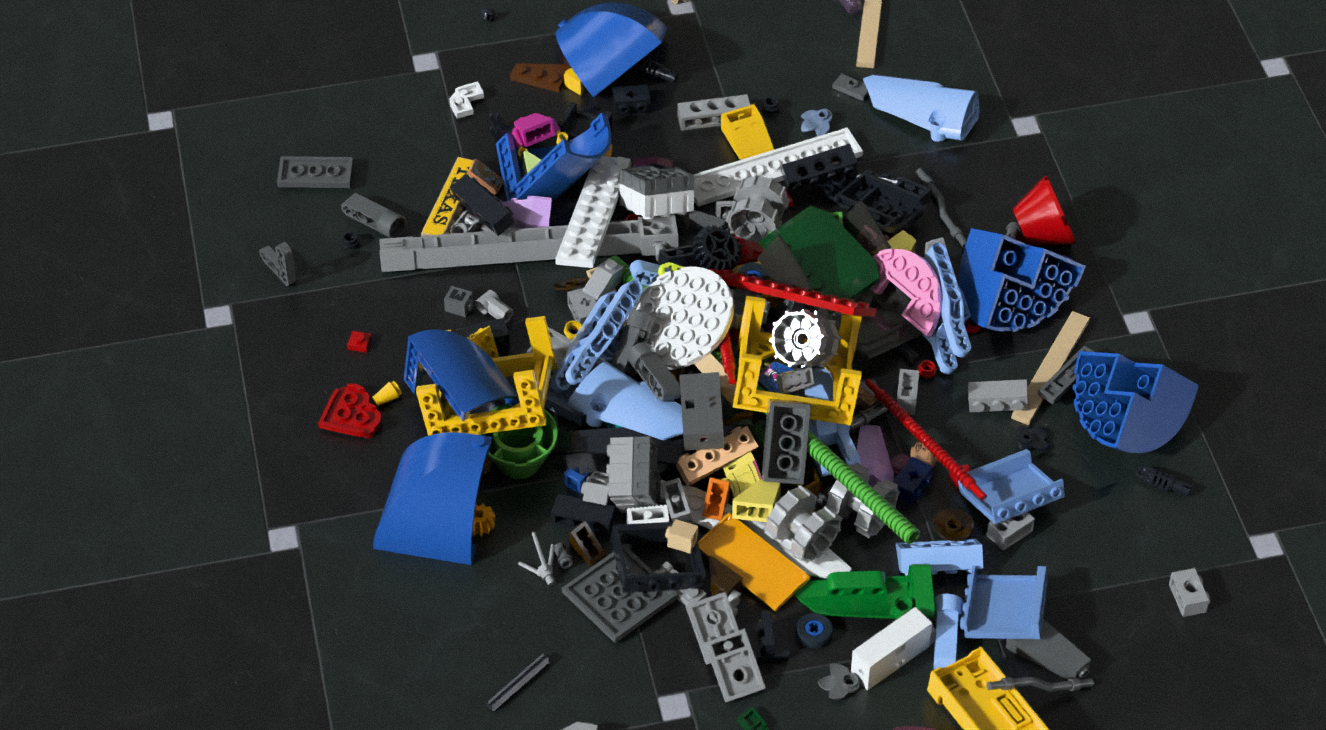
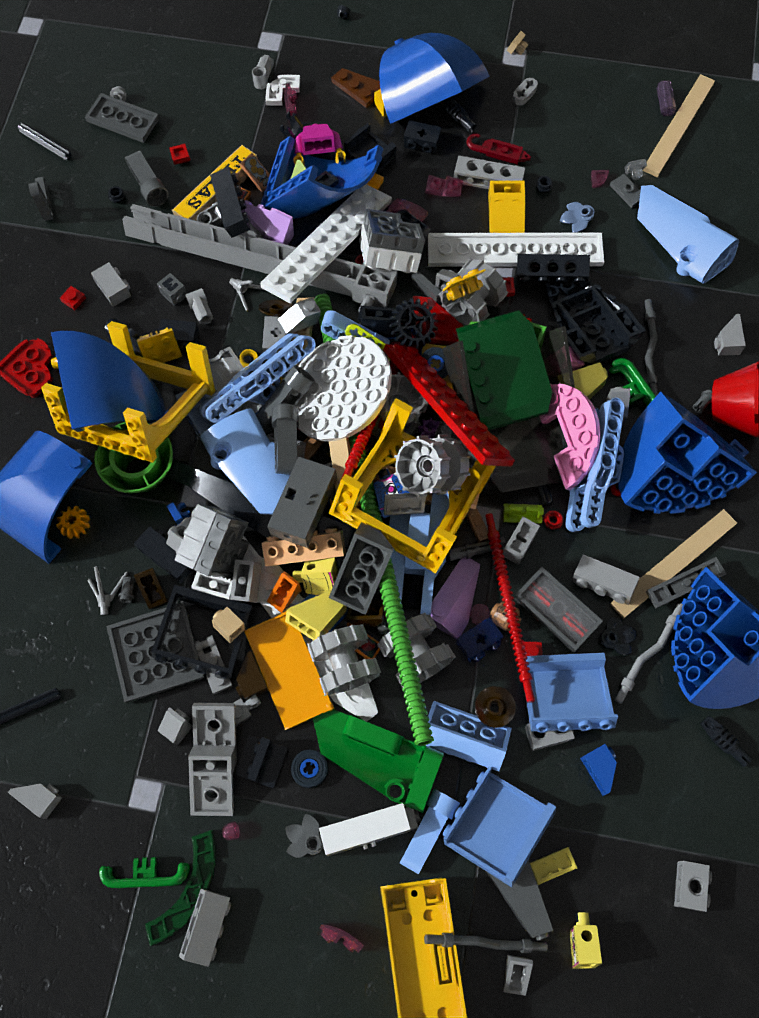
camera: 25 degrees right, 20 degrees up
none -> axle [17,122,72,160]
none -> light grey brick [91,262,131,307]
none -> light grey plate [110,86,127,102]
none -> light grey slope [158,707,193,746]
none -> red plate [169,144,190,165]
none -> clear pink hinge [222,821,239,840]
none -> light grey plant [229,278,265,311]
none -> light grey piece [252,55,274,90]
none -> clear pink slope [284,83,297,123]
none -> clear pink slope [425,175,463,197]
none -> yellow hinge [442,268,486,301]
none -> dark red plate [466,134,531,165]
none -> light grey slope [503,955,533,996]
none -> lime hinge [504,504,544,524]
none -> light grey beam [513,78,538,105]
none -> clear brick [514,567,603,653]
none -> light yellow plate [530,847,577,885]
none -> light yellow torso [570,912,602,969]
none -> blue slope [580,744,617,796]
none -> clear pink tile [591,170,609,188]
none -> green piece [609,358,656,407]
none -> light grey bar [615,603,683,704]
none -> clear tile [624,159,647,180]
none -> light grey slope [714,314,746,356]

